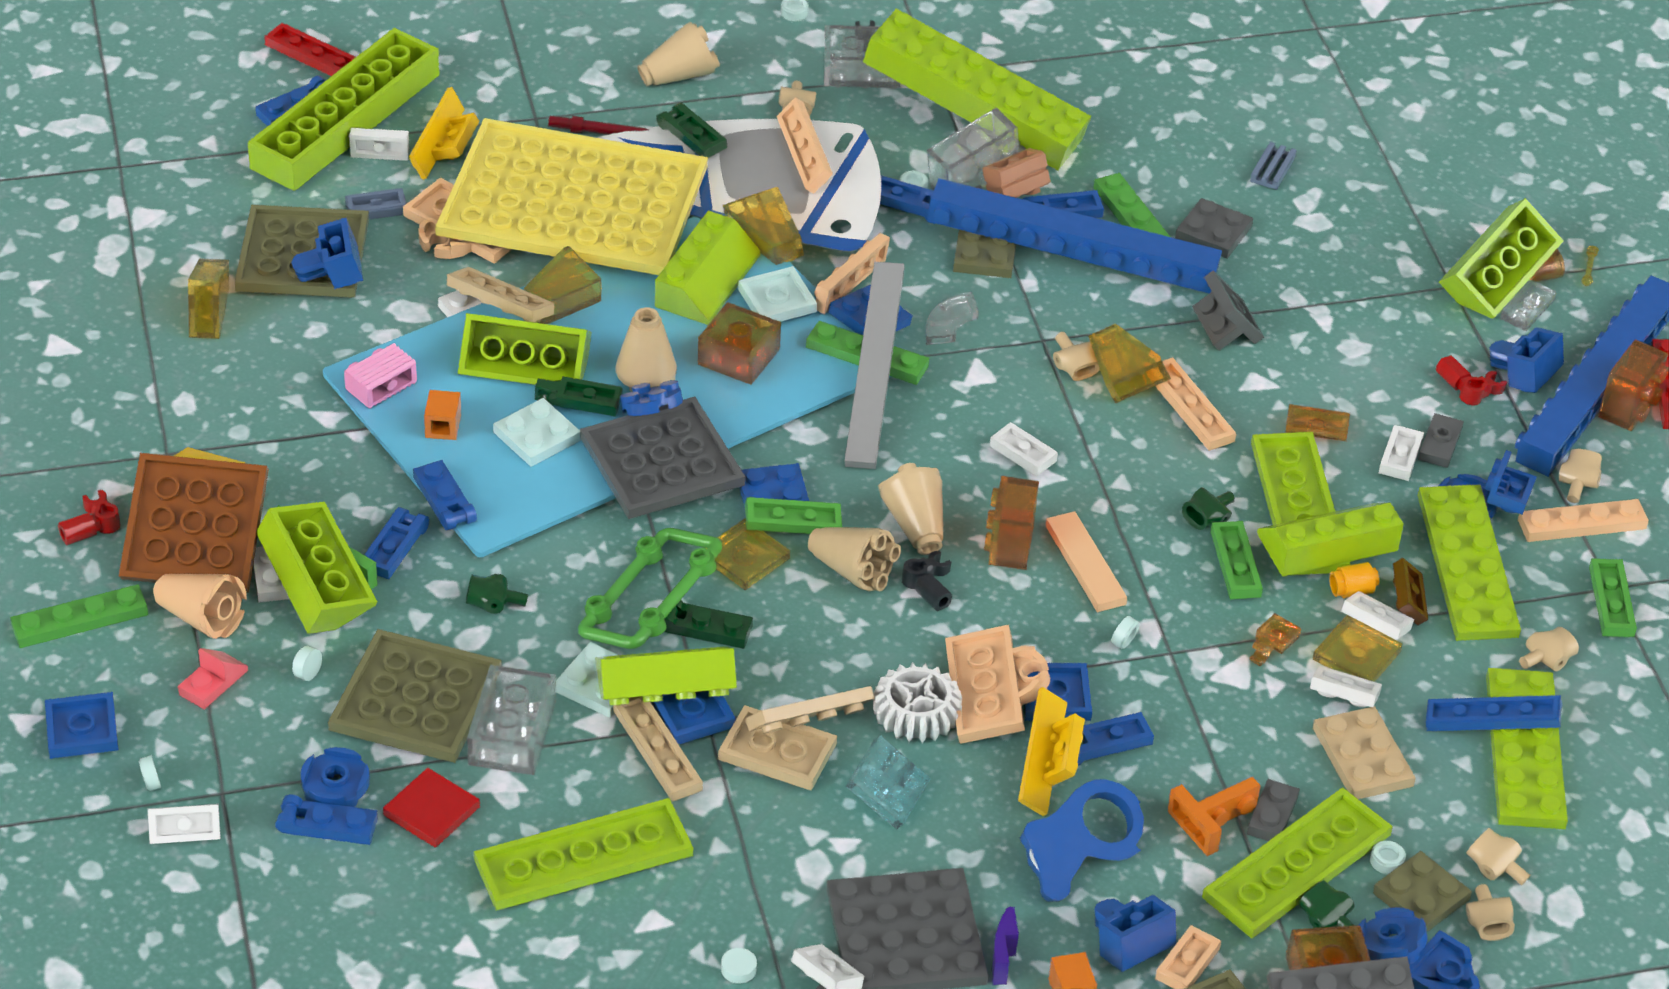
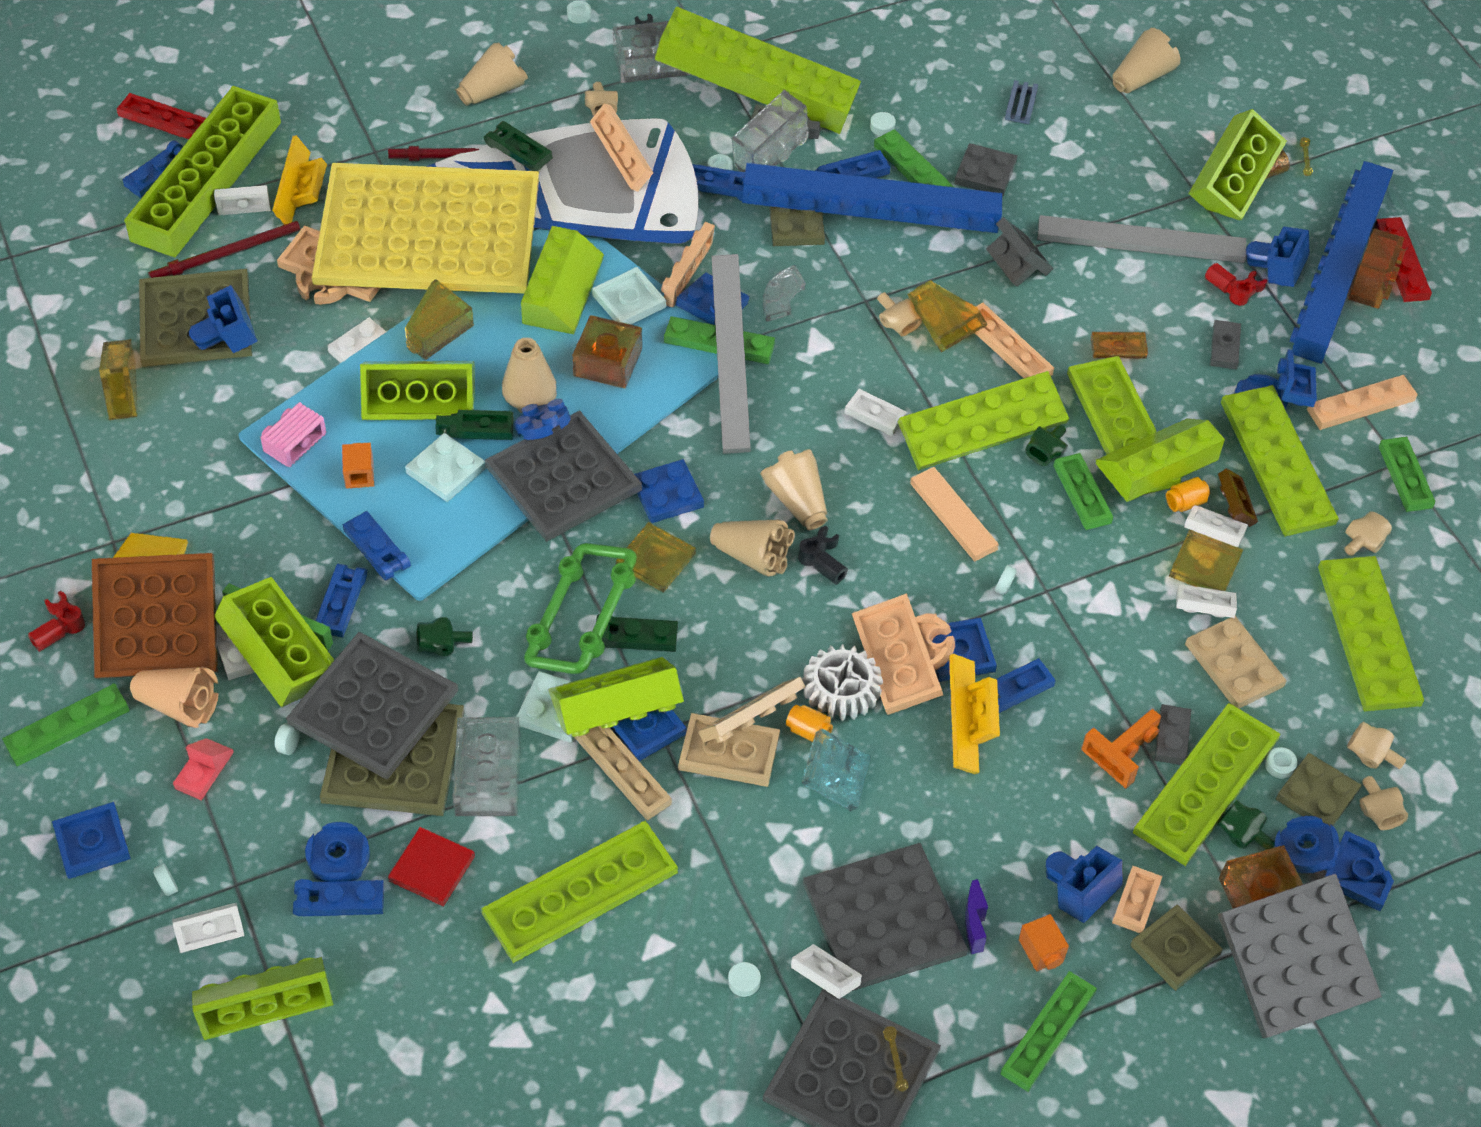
camera: 10 degrees left, 10 degrees up
sand blue tile [345,188,407,220] -> none
tan plate [447,267,554,323] -> none
clear yellow slope [722,186,804,265] -> none
bright green plate [745,497,842,534] -> none
nougat brick [982,148,1050,198] -> none
clear orange brick [984,476,1039,570] -> none
blue animal [1020,779,1144,902] -> none
clear orange plate [1249,613,1302,666] -> none
white plate [1379,425,1424,481] -> none
blue tile [1426,695,1562,731] -> none
clear plate [1500,280,1557,331] -> none
tan piece [1559,449,1602,503] -> none
none -> dark red bar [148,221,301,278]
none -> lime slope [192,957,334,1040]
none -> dark grey plate [286,632,458,780]
none -> light orange brick [786,704,833,744]
none -> light aqua tile [870,112,896,136]
none -> lime plate [897,371,1069,471]
none -> light grey tile [1037,215,1246,263]
none -> tan cone [1113,28,1181,93]

